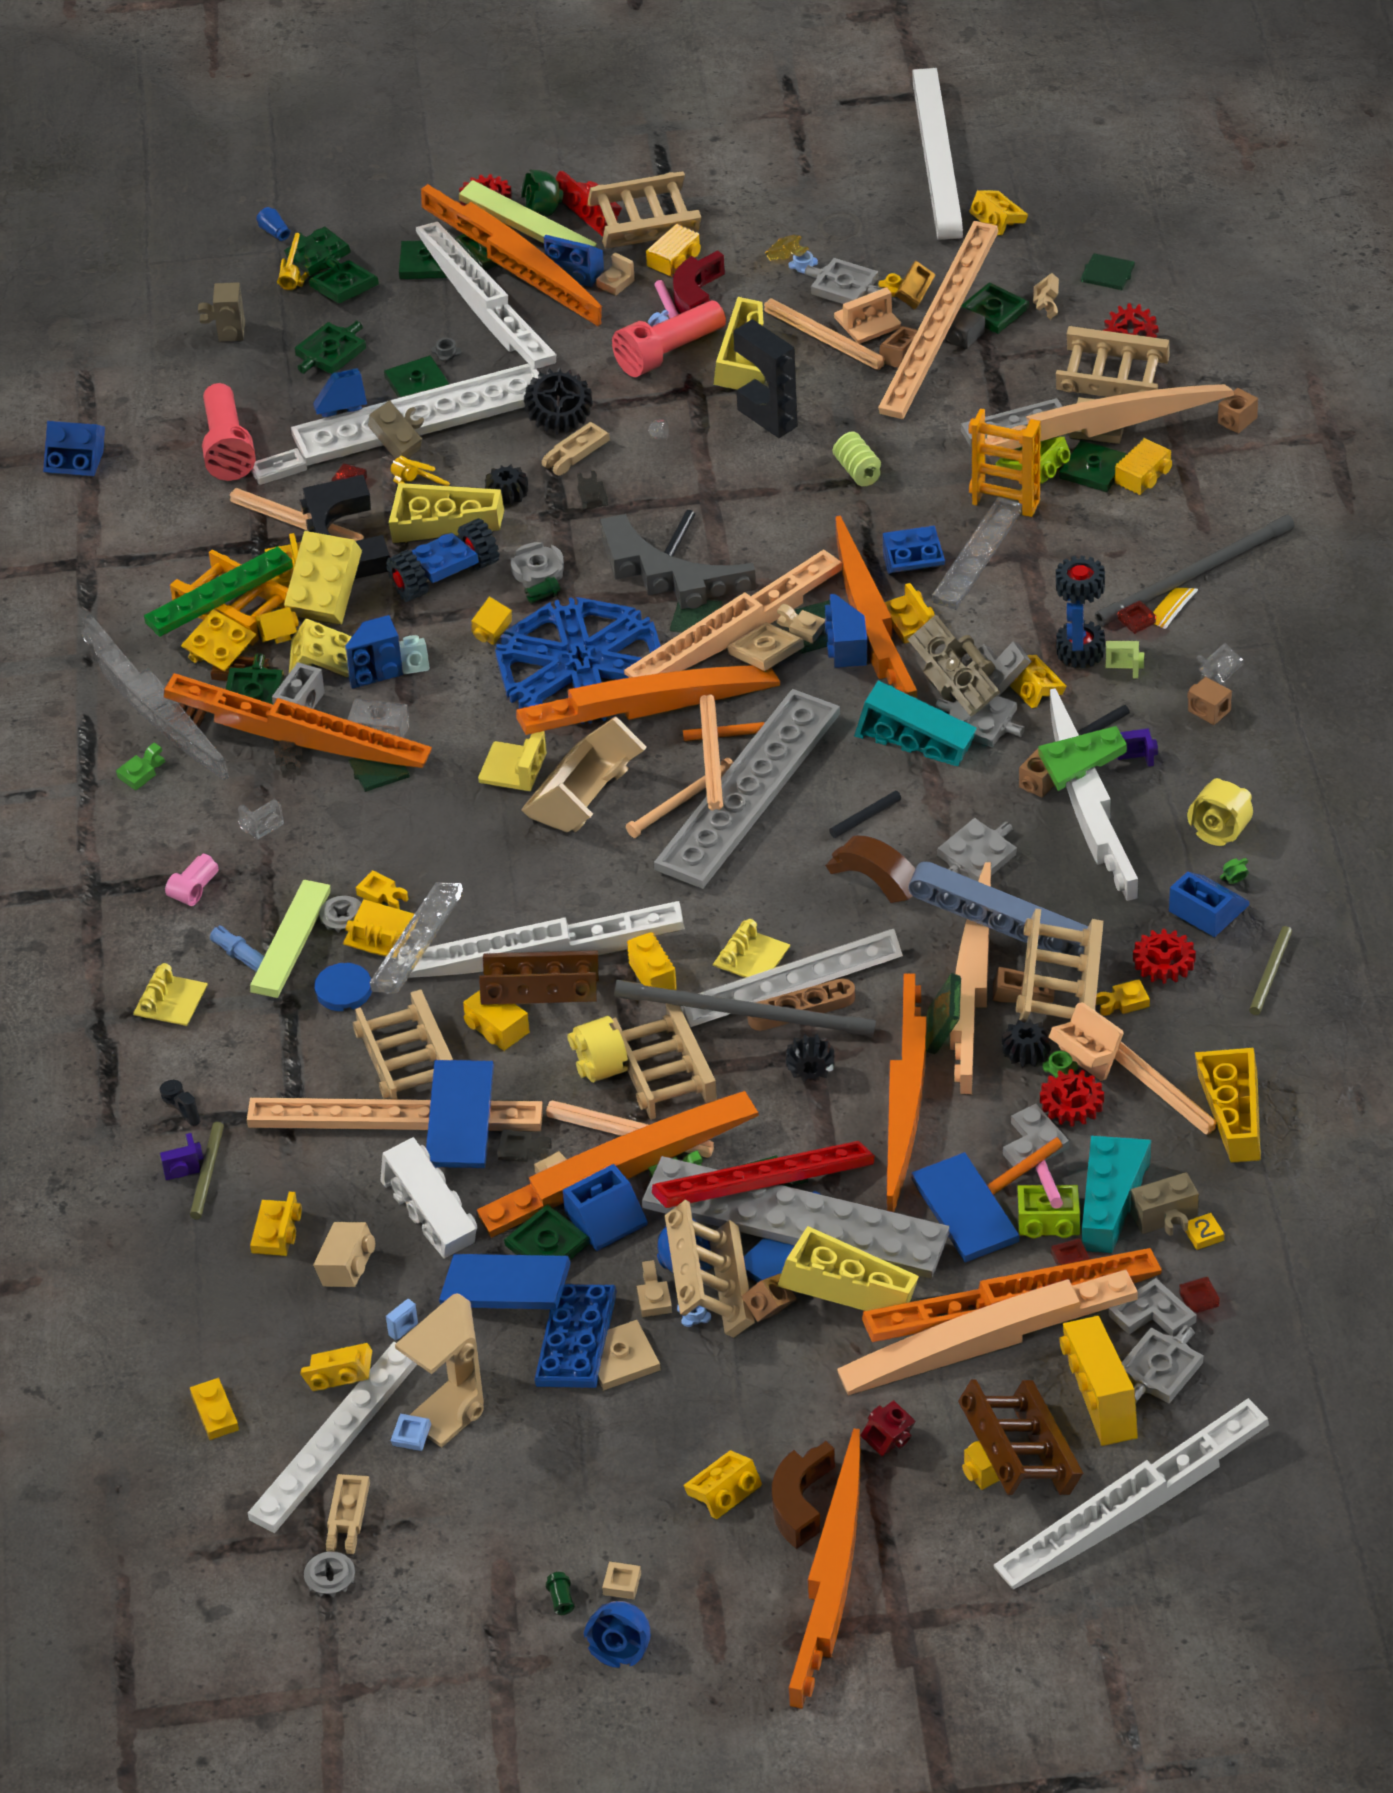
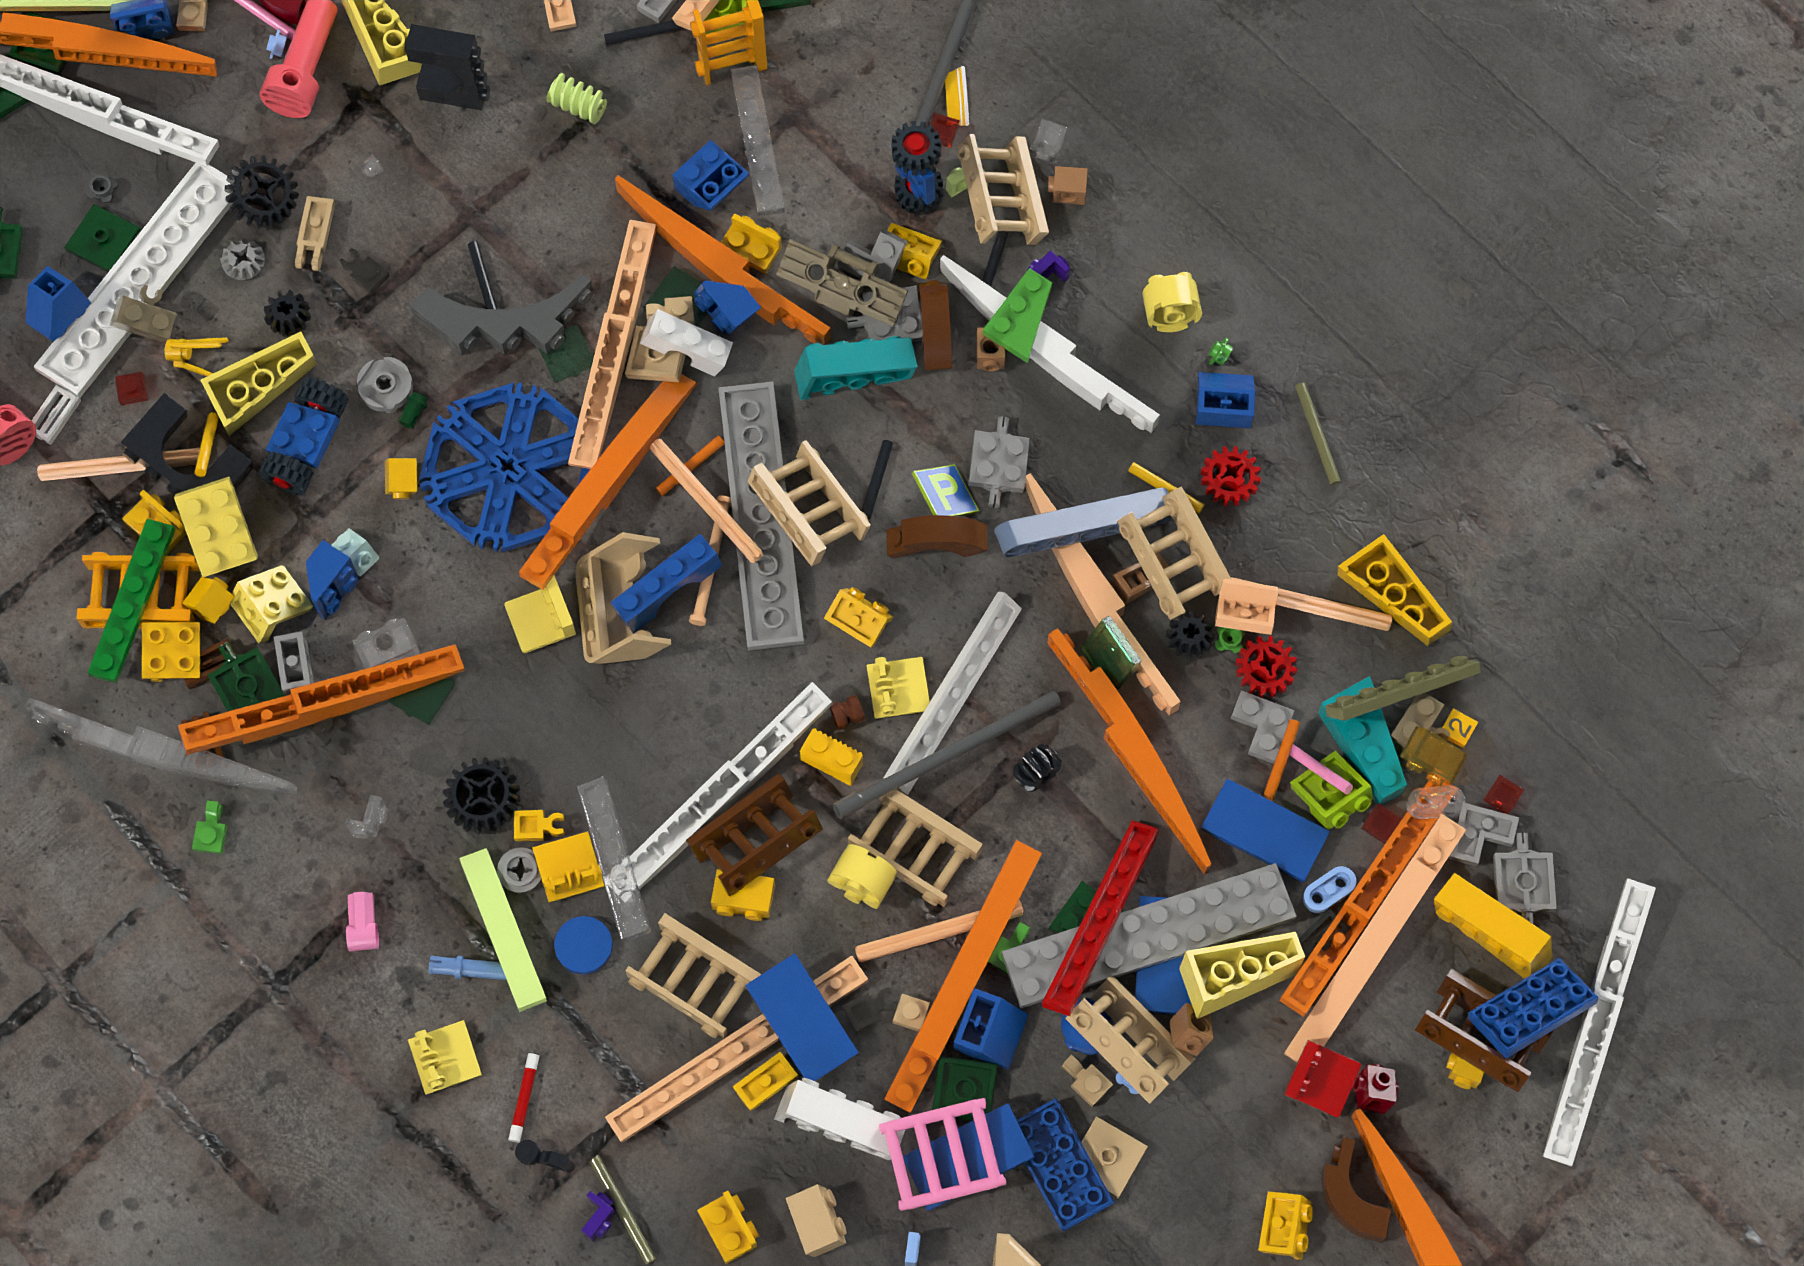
camera: 40 degrees left, 25 degrees up
medium nougat beam [747,978,855,1031] -> none
yellow plate [1096,979,1150,1016] -> none
none -> yellow bar [195,412,219,477]
none -> light grey gear [220,238,265,280]
none -> black gear [443,757,521,835]
none -> red bar [508,1053,540,1143]
none -> black bar [604,20,684,45]
none -> blue arch [611,534,722,634]
none -> white arch [640,309,733,376]
none -> yellow plate [733,1052,798,1112]
none -> tan fence [747,440,871,567]
none -> yellow bracket [824,587,893,647]
none -> copper wheel [829,694,865,730]
none -> bright pink bar [879,1098,1006,1211]
none -> piece [912,464,979,516]
none -> reddish brown arch [919,280,952,370]
none -> tan fence [957,134,1049,245]
none -> yellow bar [1128,462,1205,514]
none -> red bracket [1284,1040,1361,1117]
none -> light blue plate [1303,866,1356,913]
none -> olive plate [1326,656,1481,721]
none -> clear yellow brick [1400,726,1467,786]
none -> clear plate [1406,786,1465,819]
none -> blue tile [1468,958,1598,1059]

